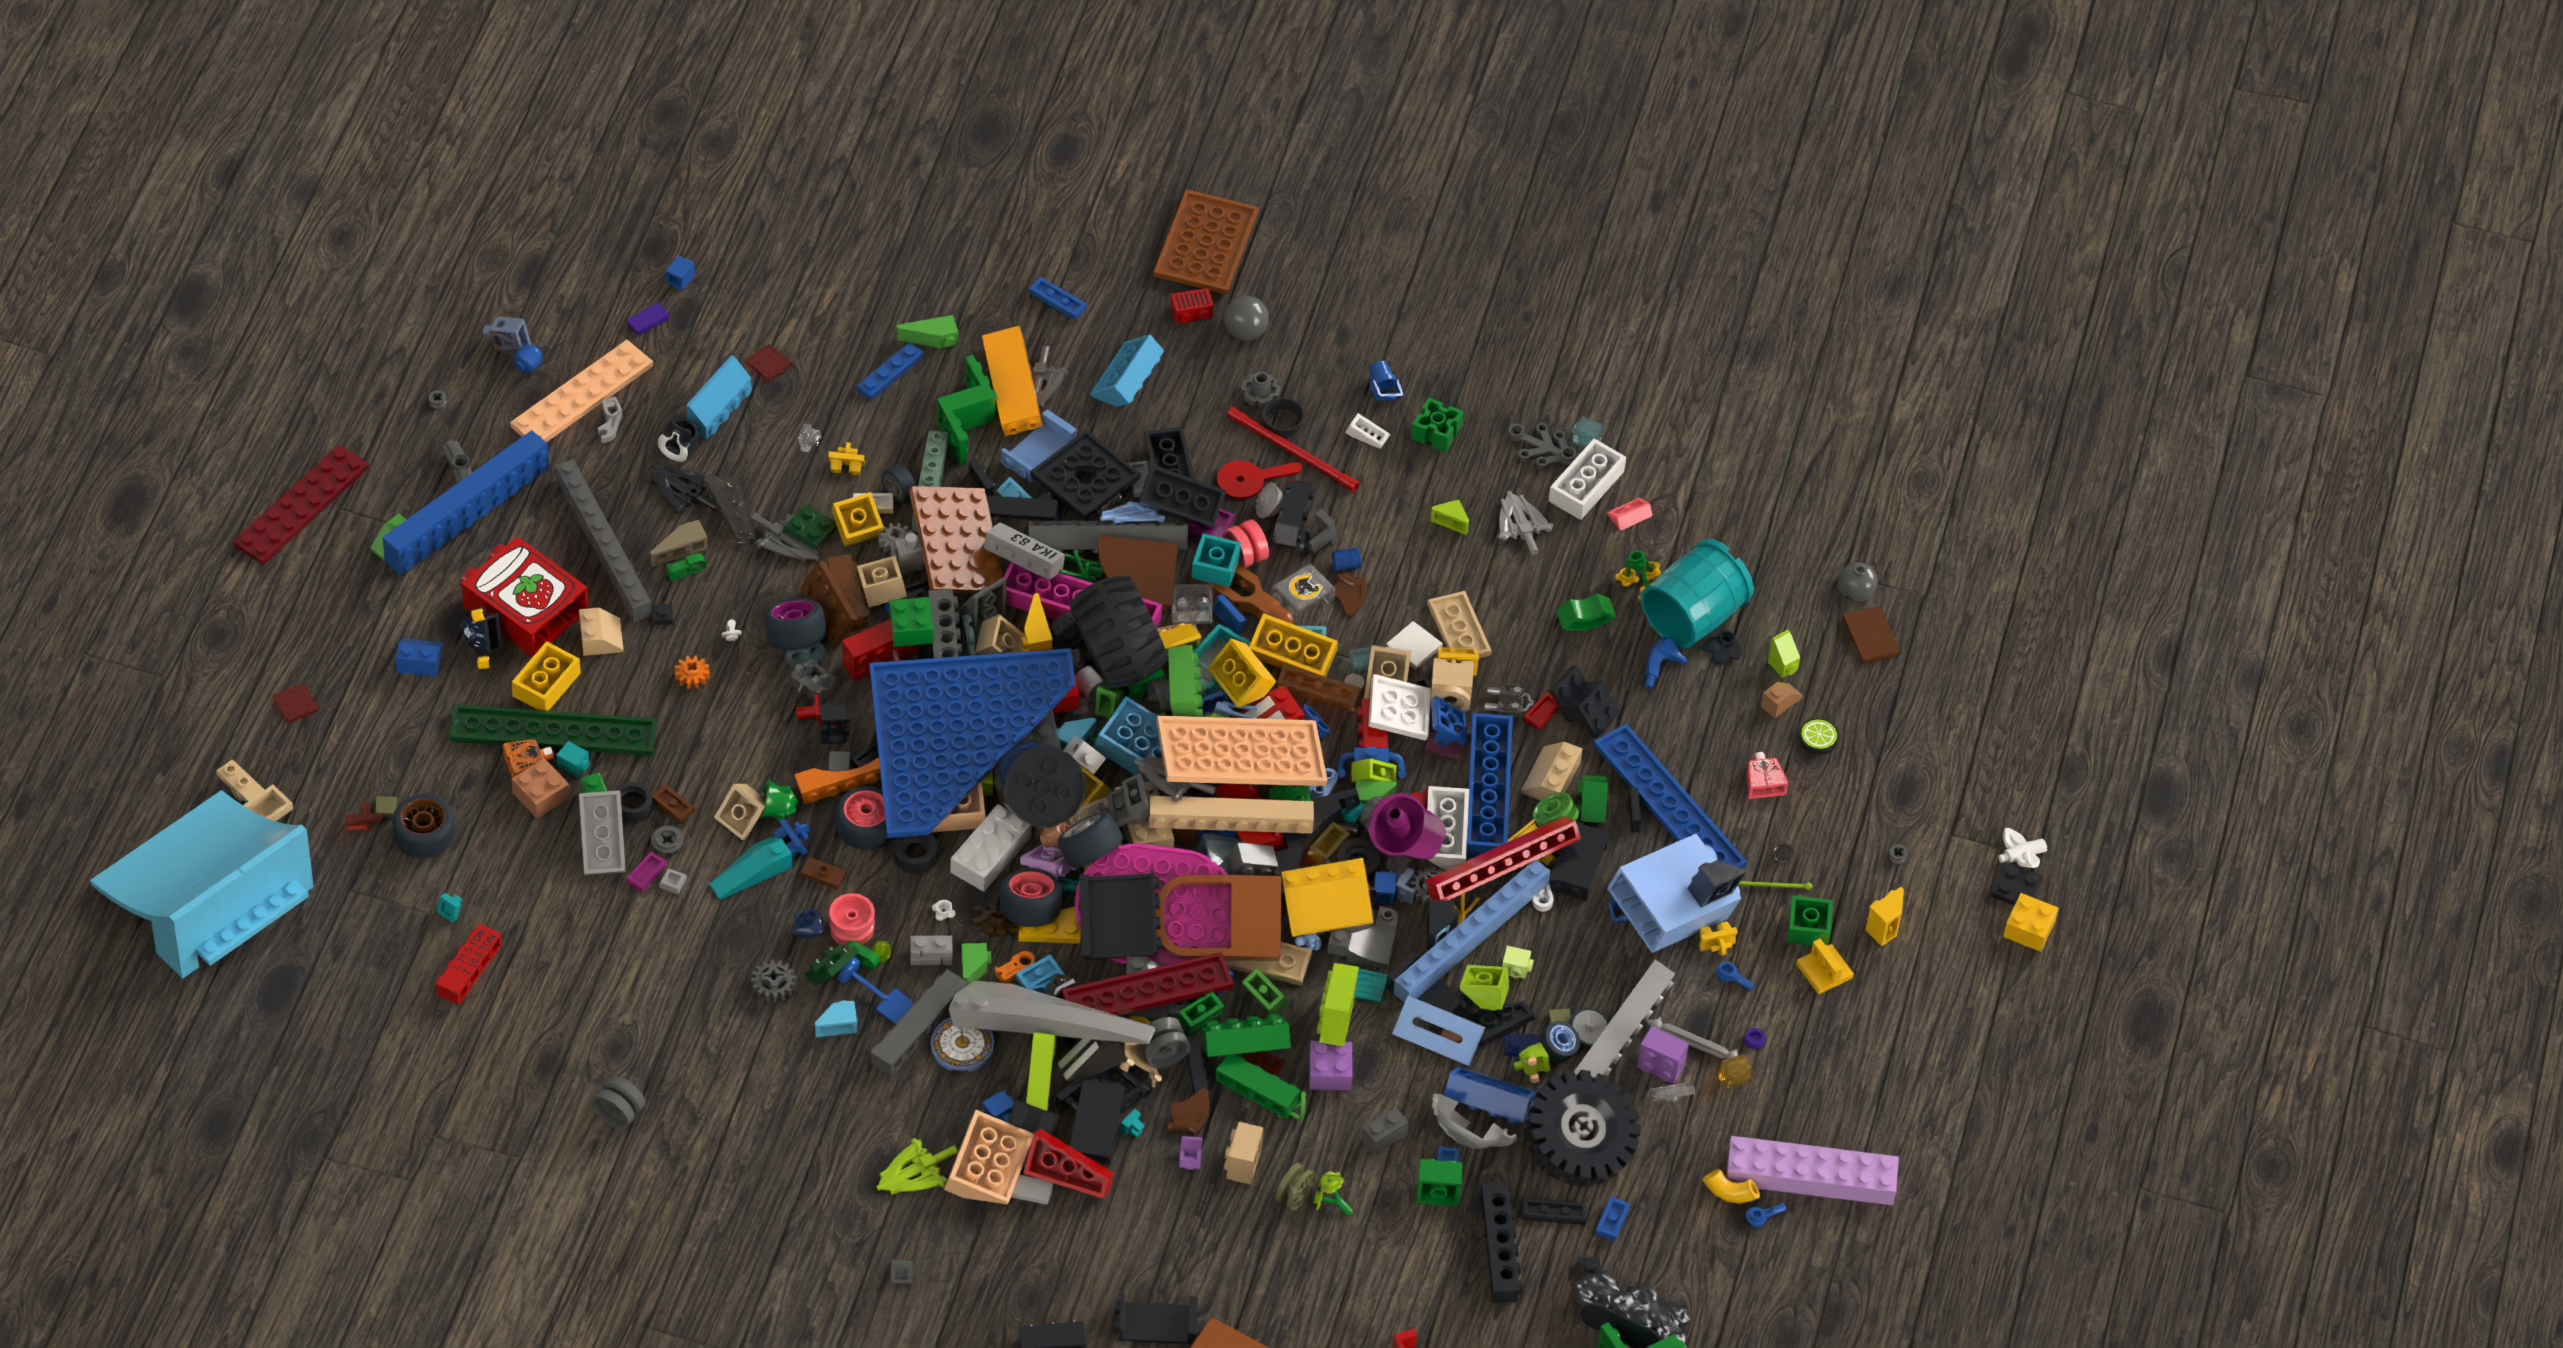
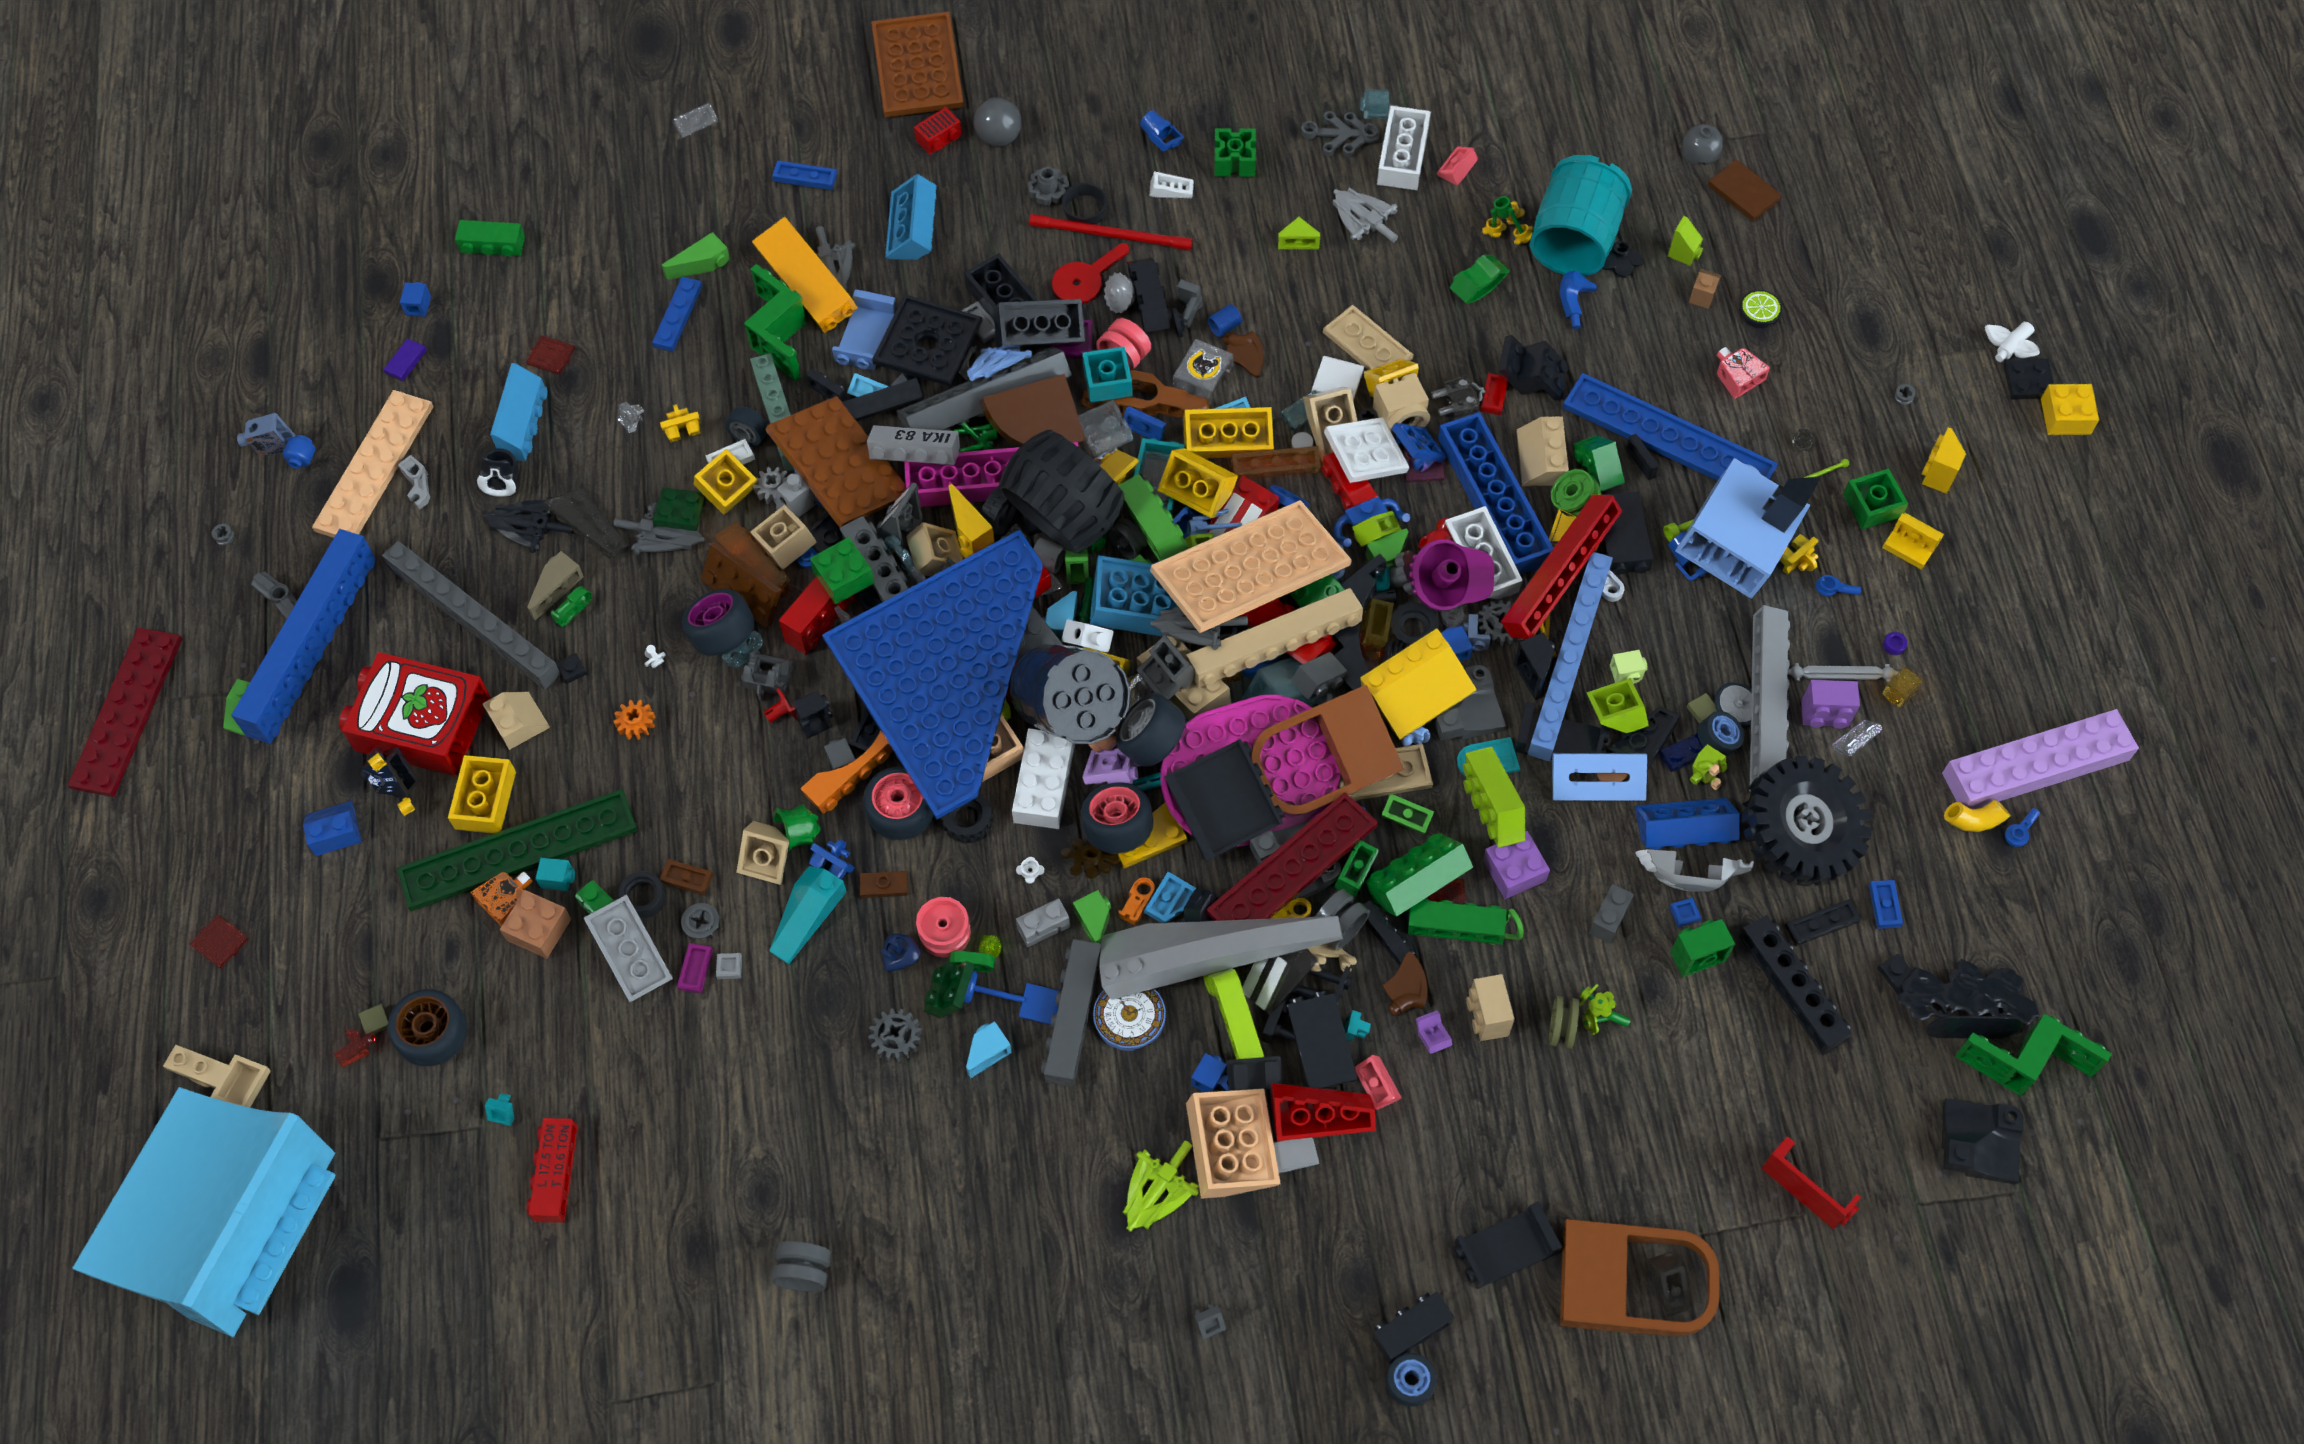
camera: 20 degrees left, 10 degrees up
none -> green brick [455,220,525,256]
none -> clear slope [672,103,718,138]
none -> coral slope [1354,1055,1401,1110]

